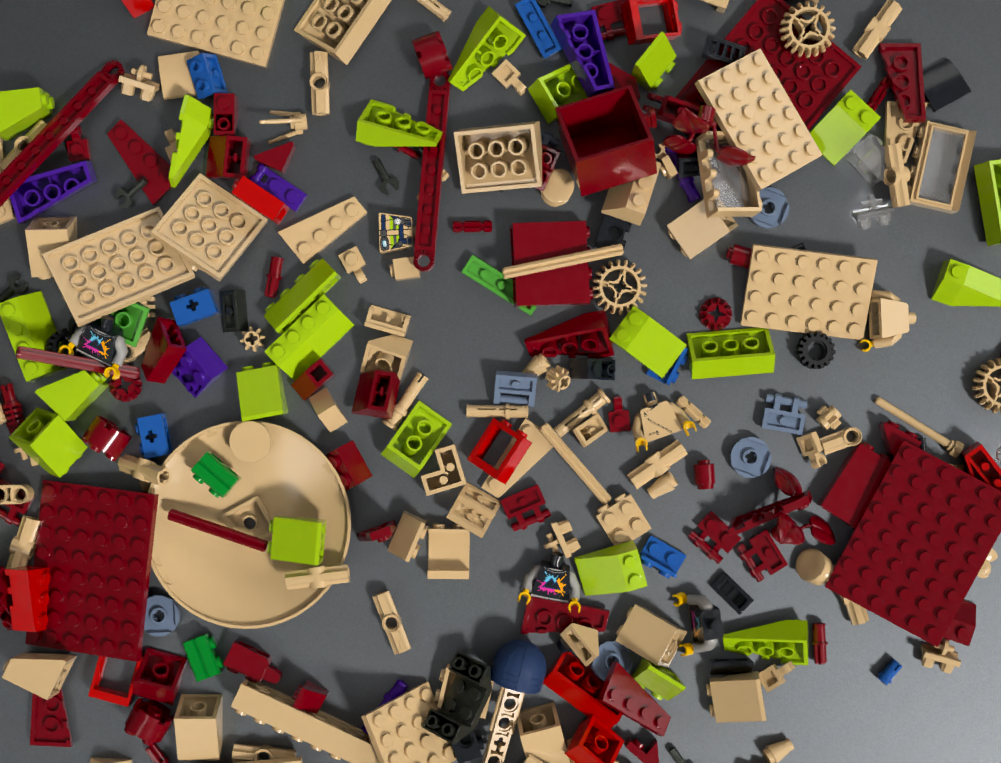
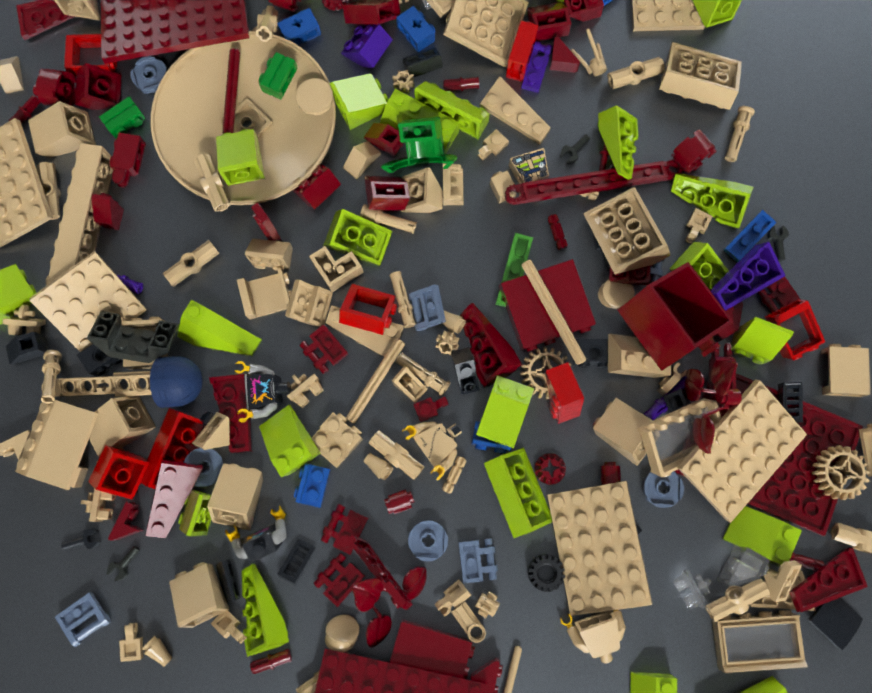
camera: 75 degrees right, 10 degrees down
none -> lime wedge [177,300,262,356]
none -> green piece [381,117,457,173]
none -> red wedge [546,362,584,424]
none -> tan slope [763,561,802,602]

